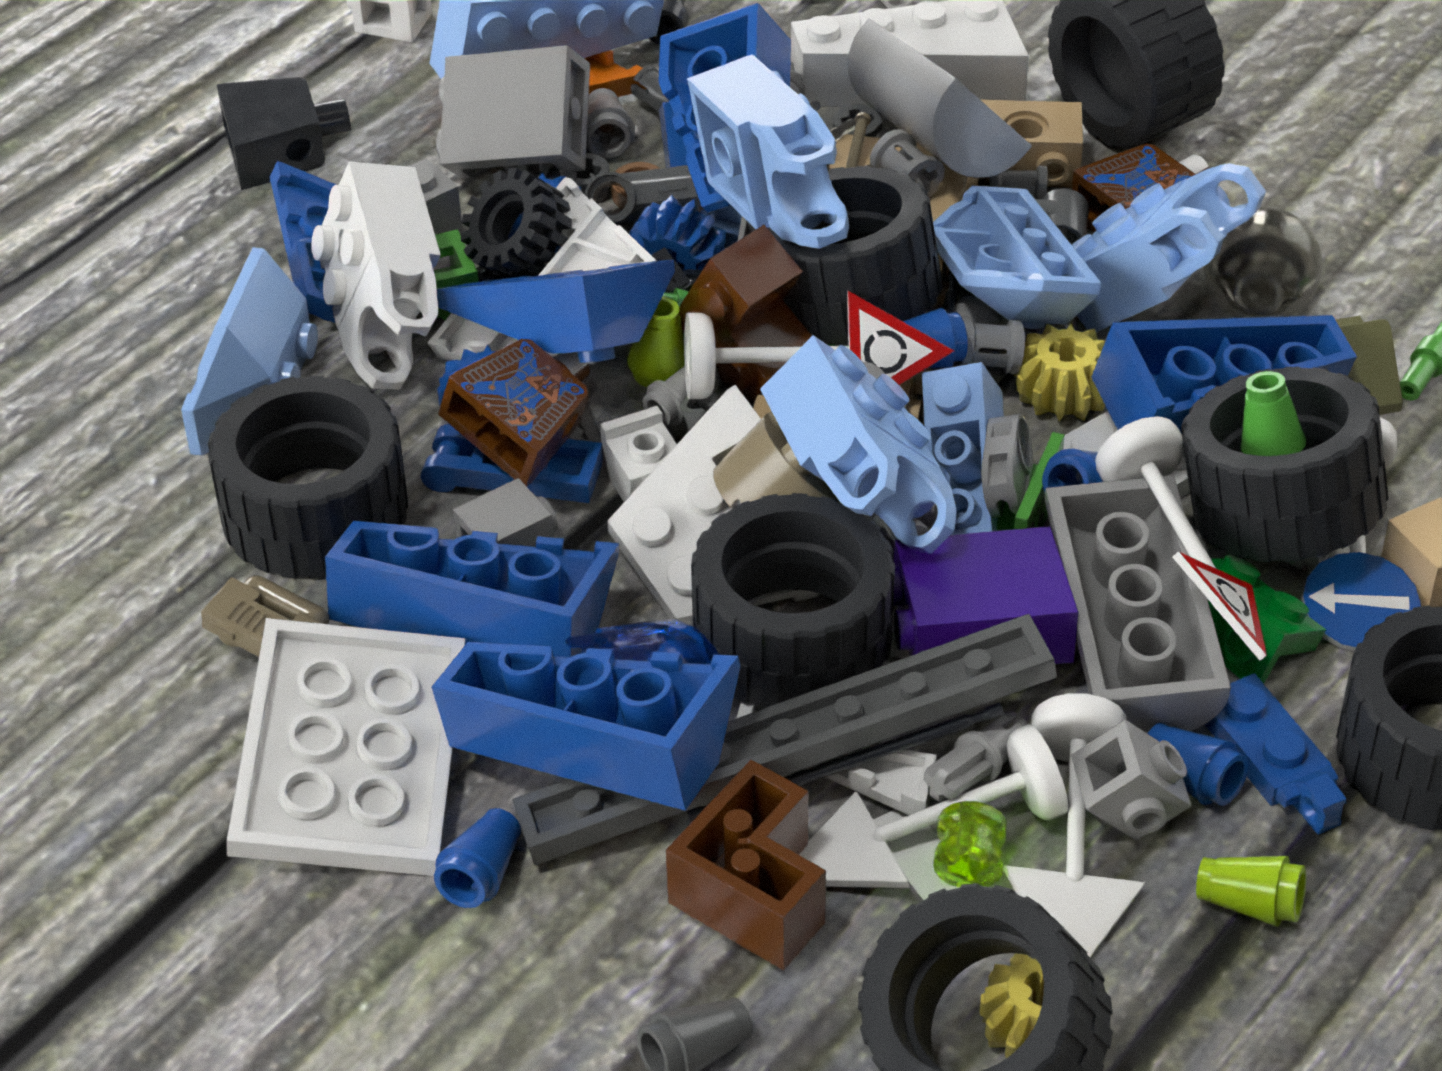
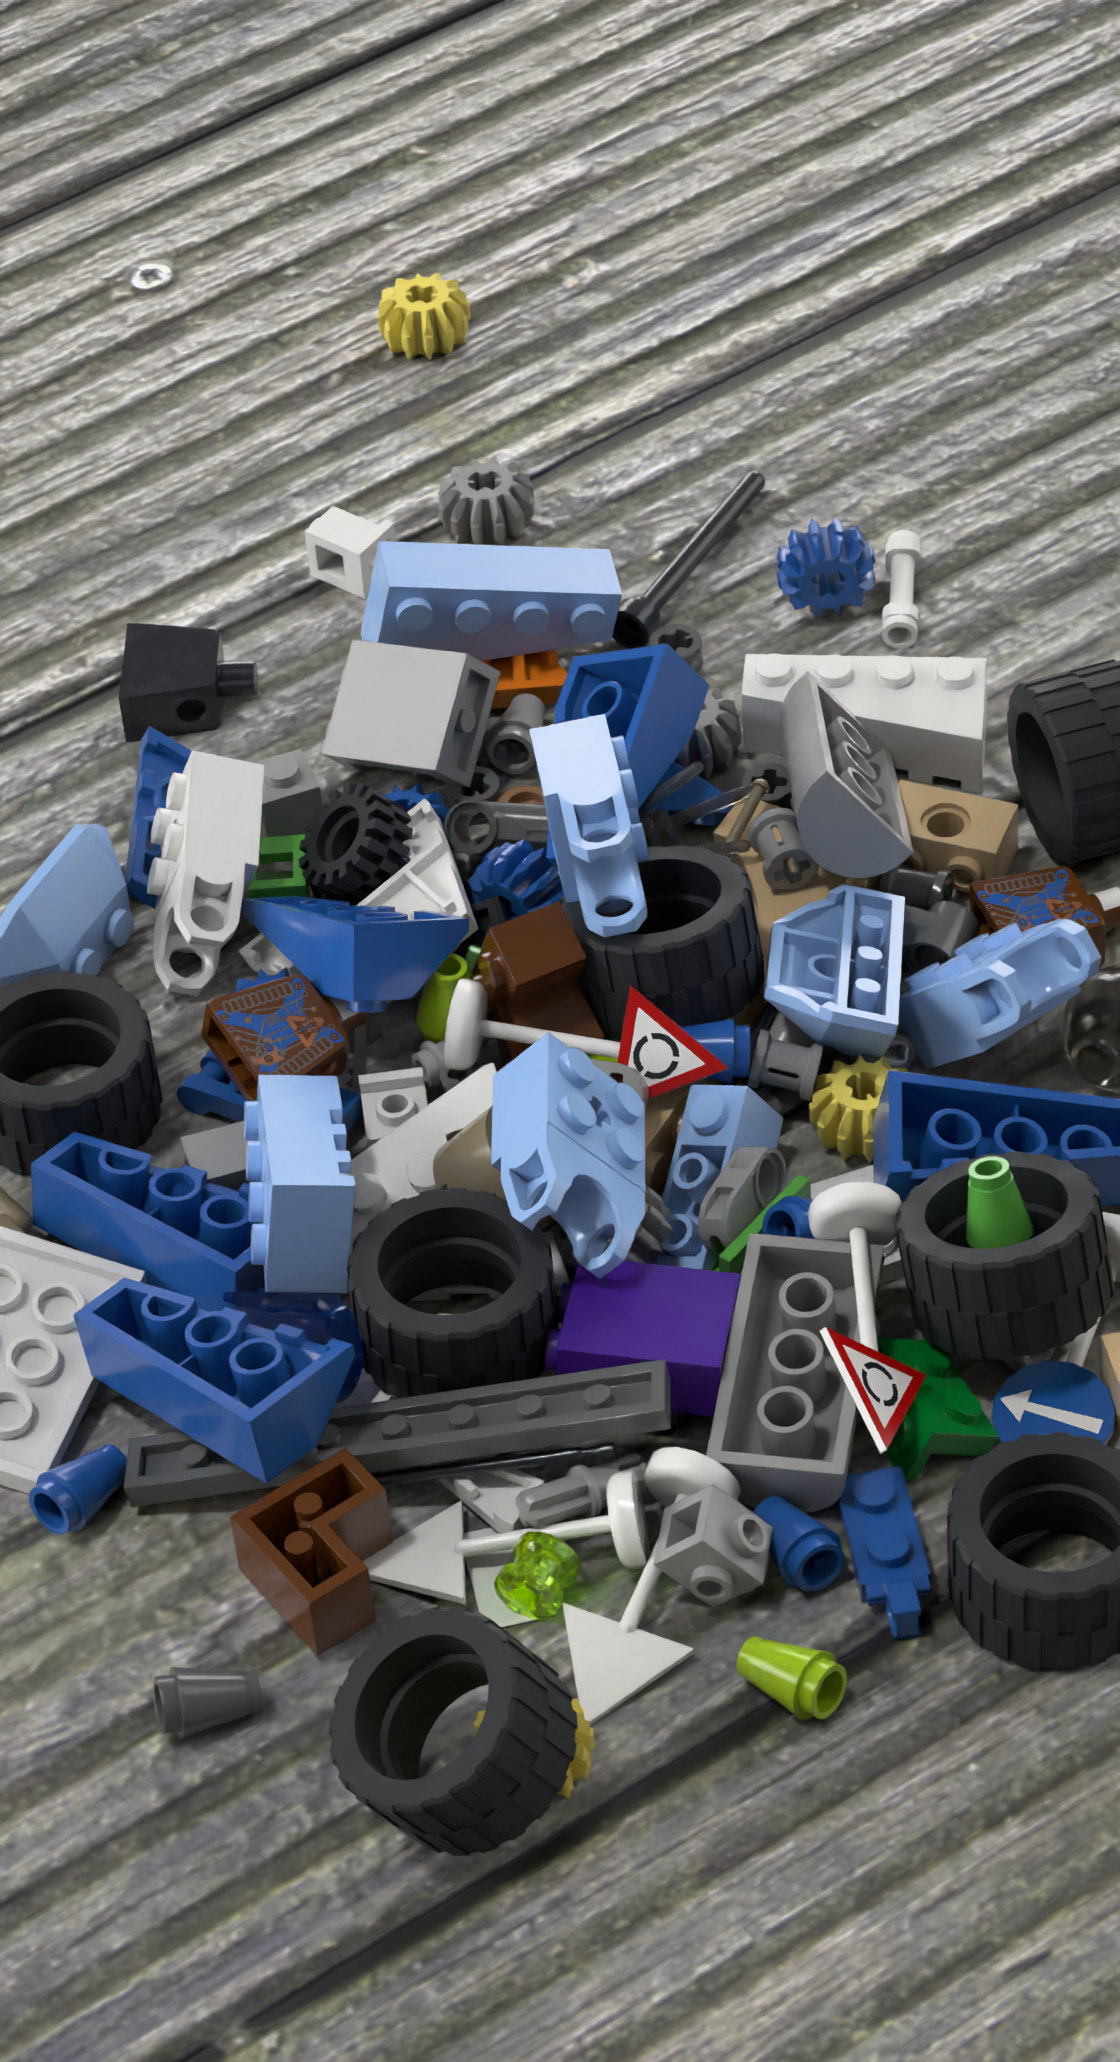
camera: 20 degrees right, 0 degrees up
none -> light blue wedge [244,1075,355,1293]

